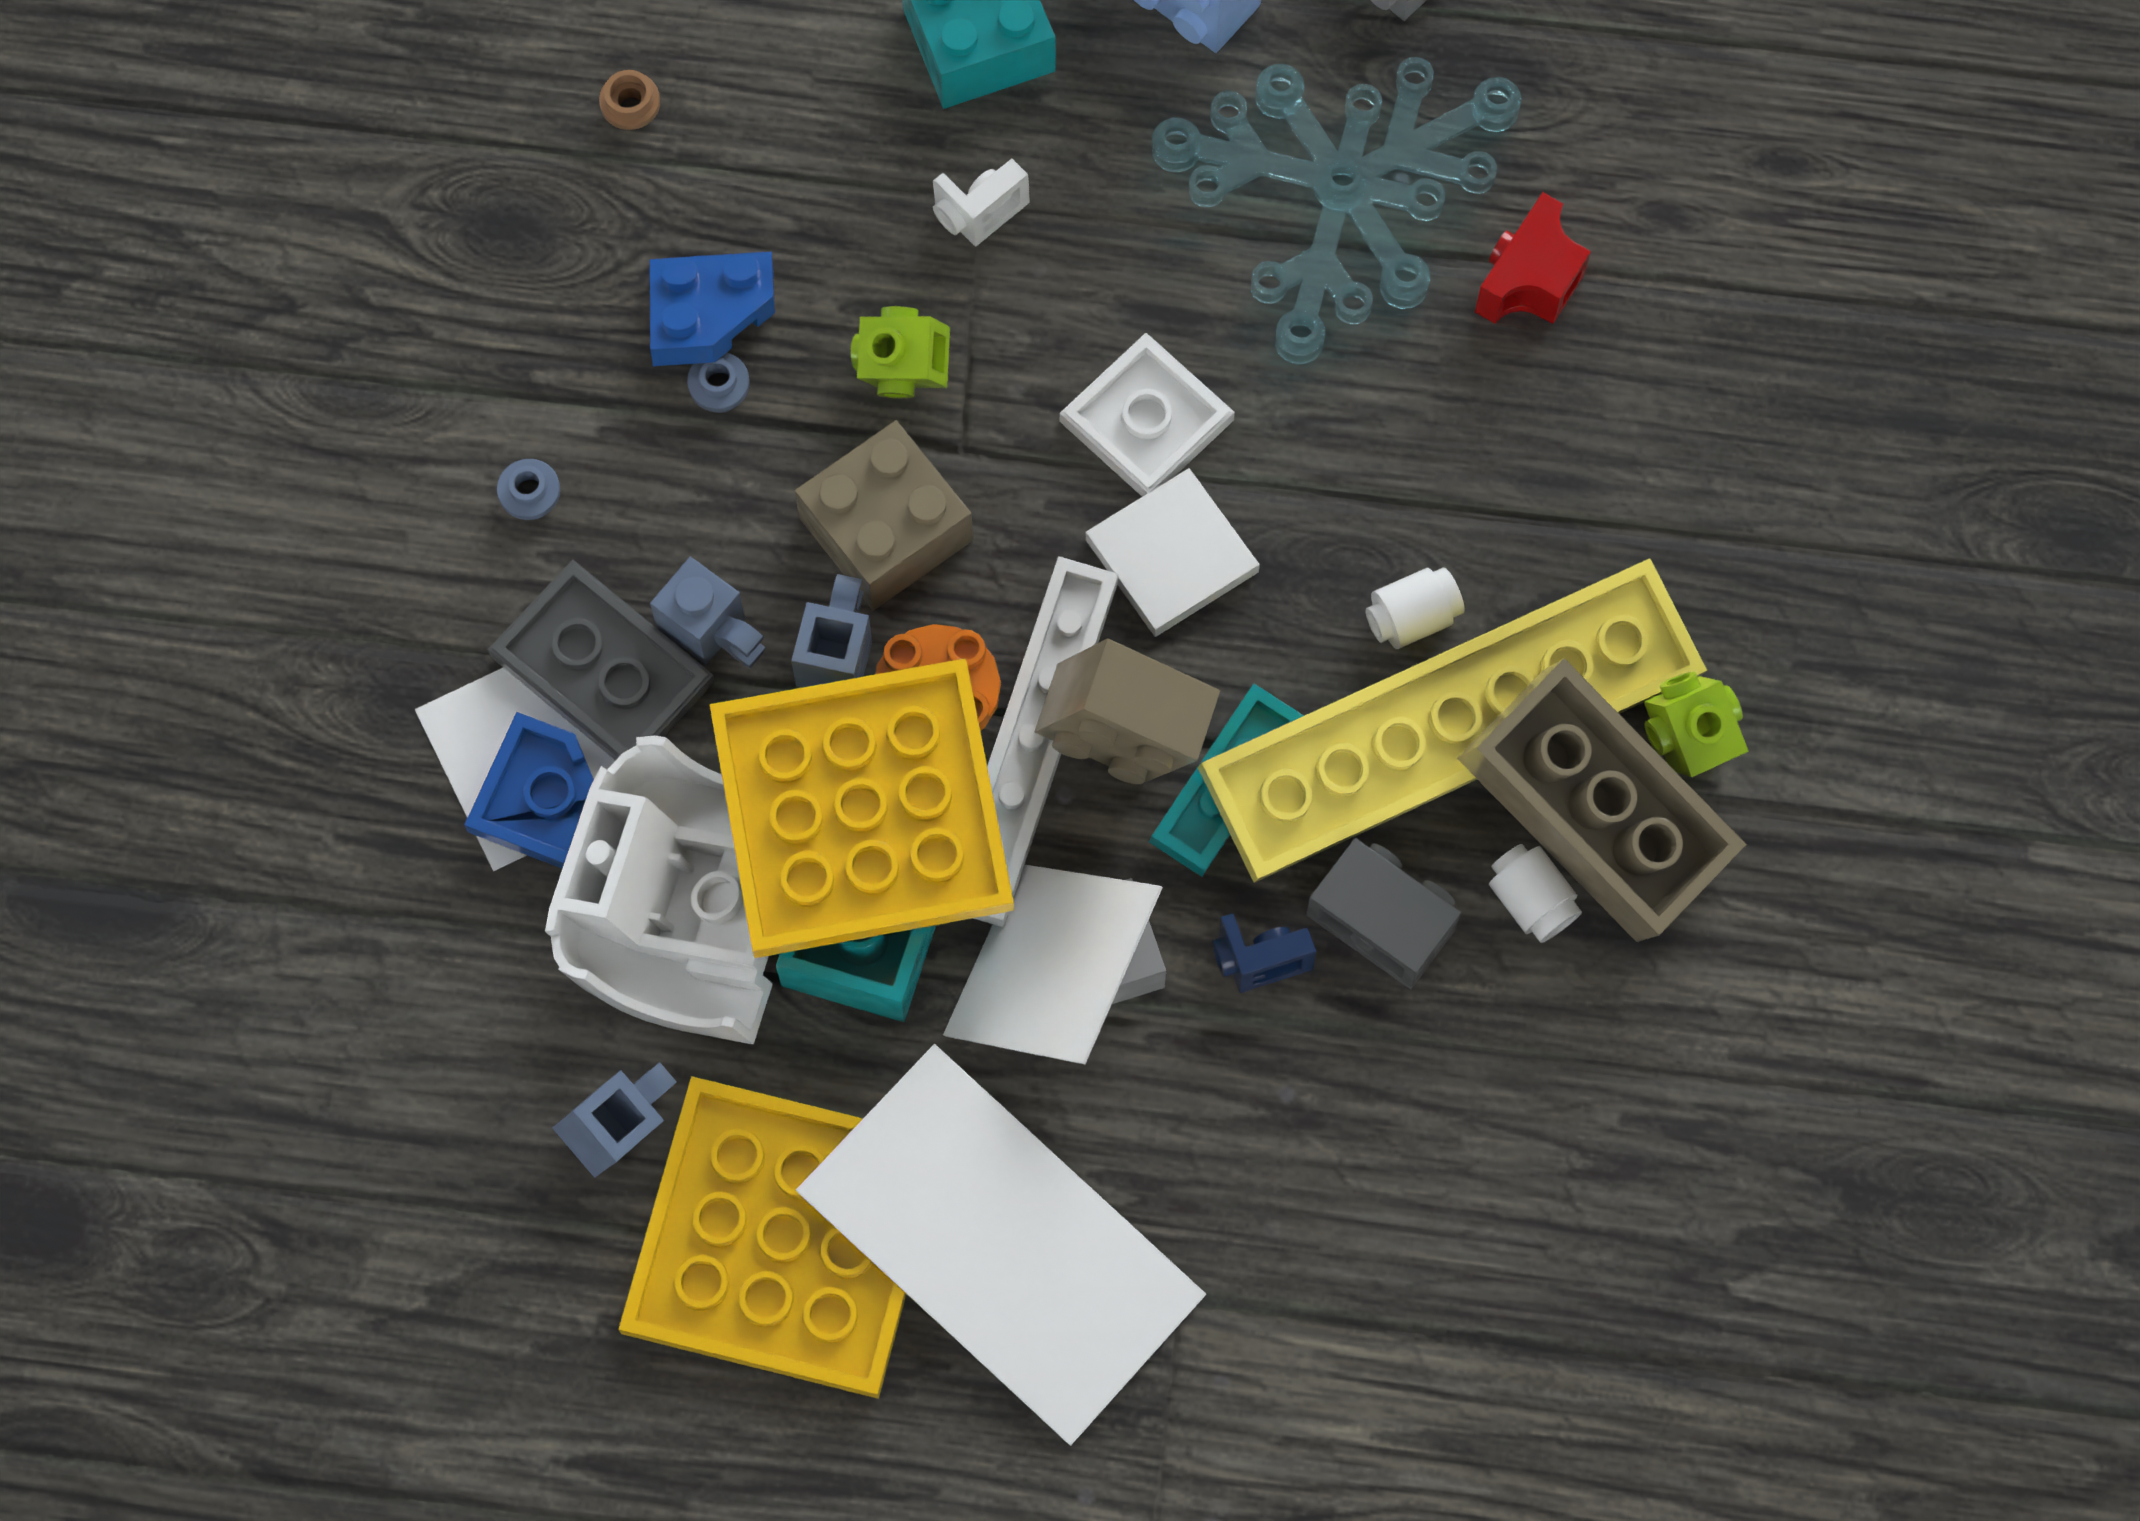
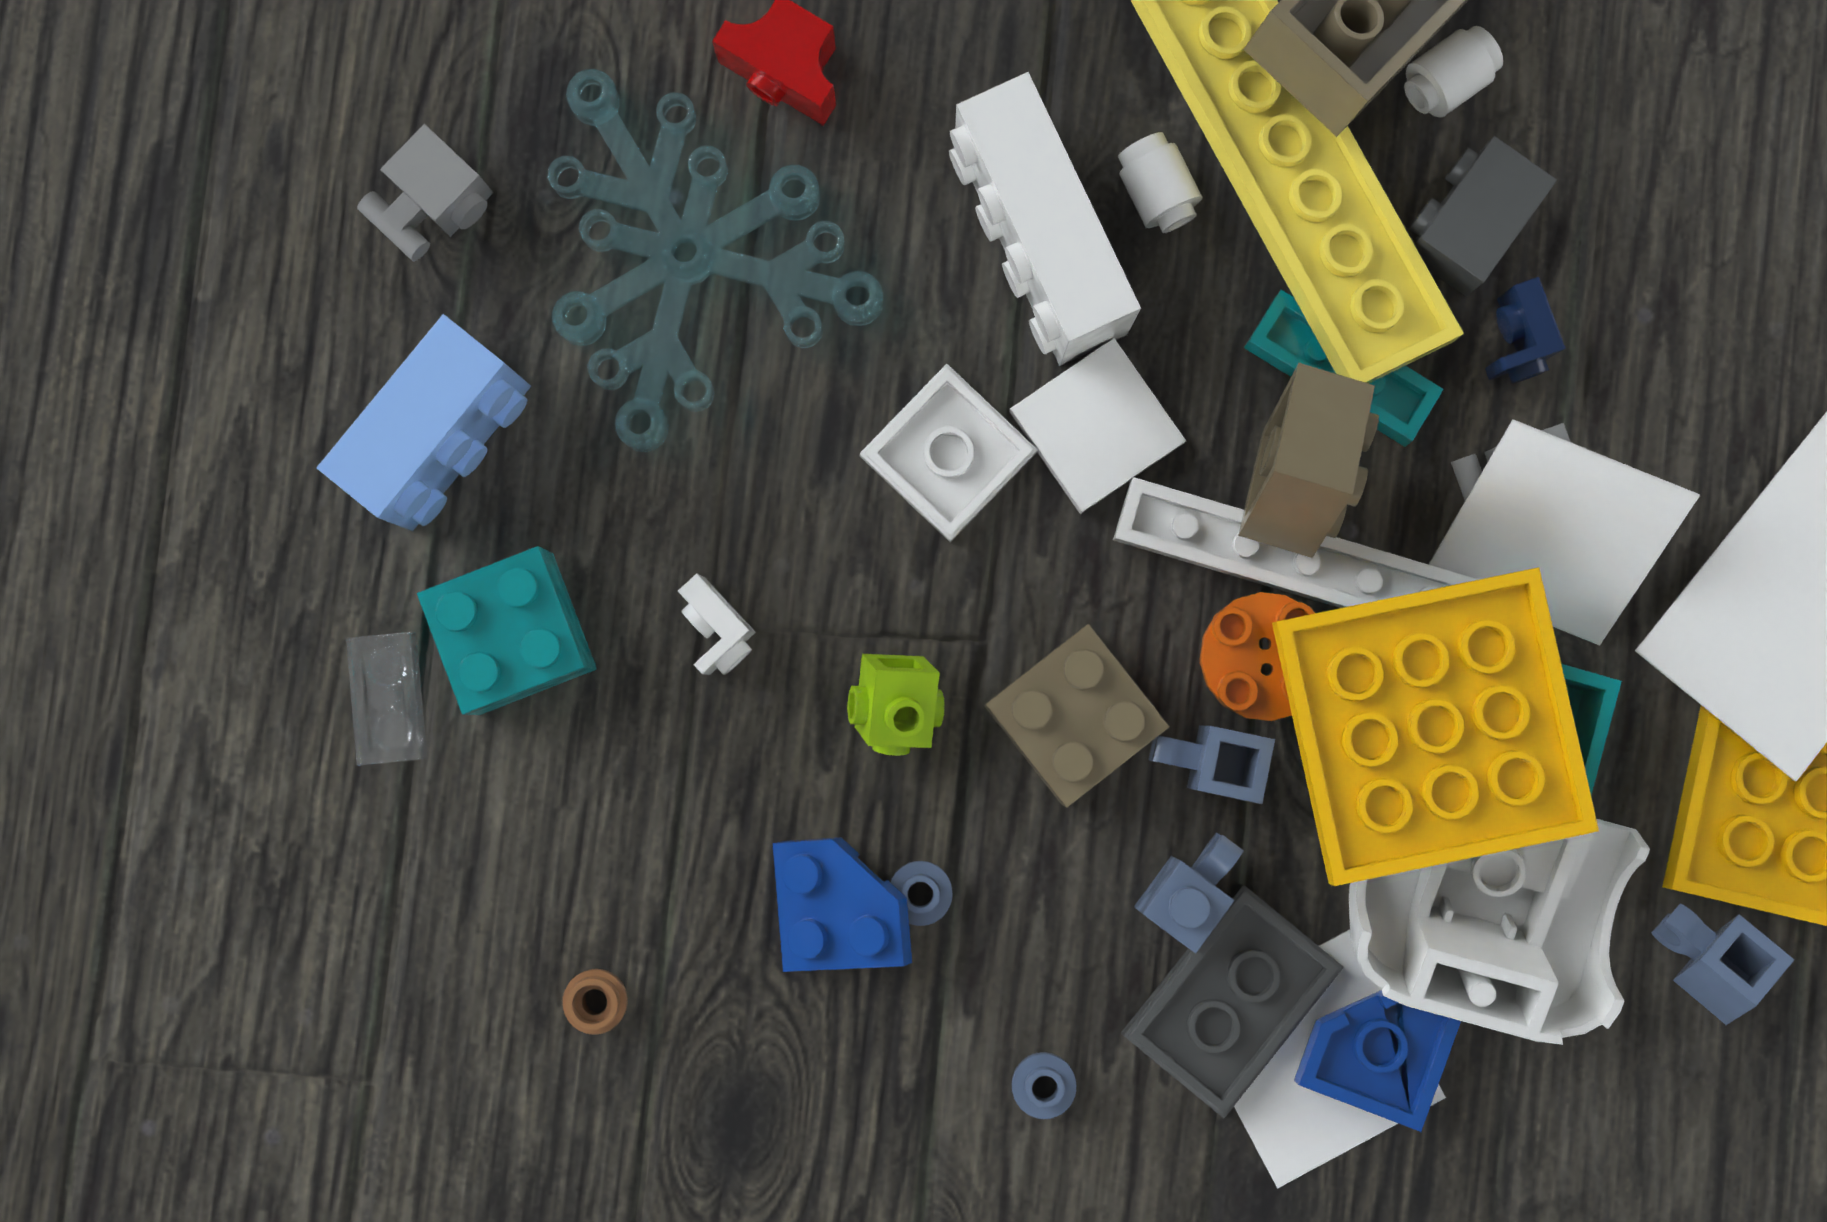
camera: 85 degrees left, 15 degrees up
none -> white brick [949,72,1141,366]

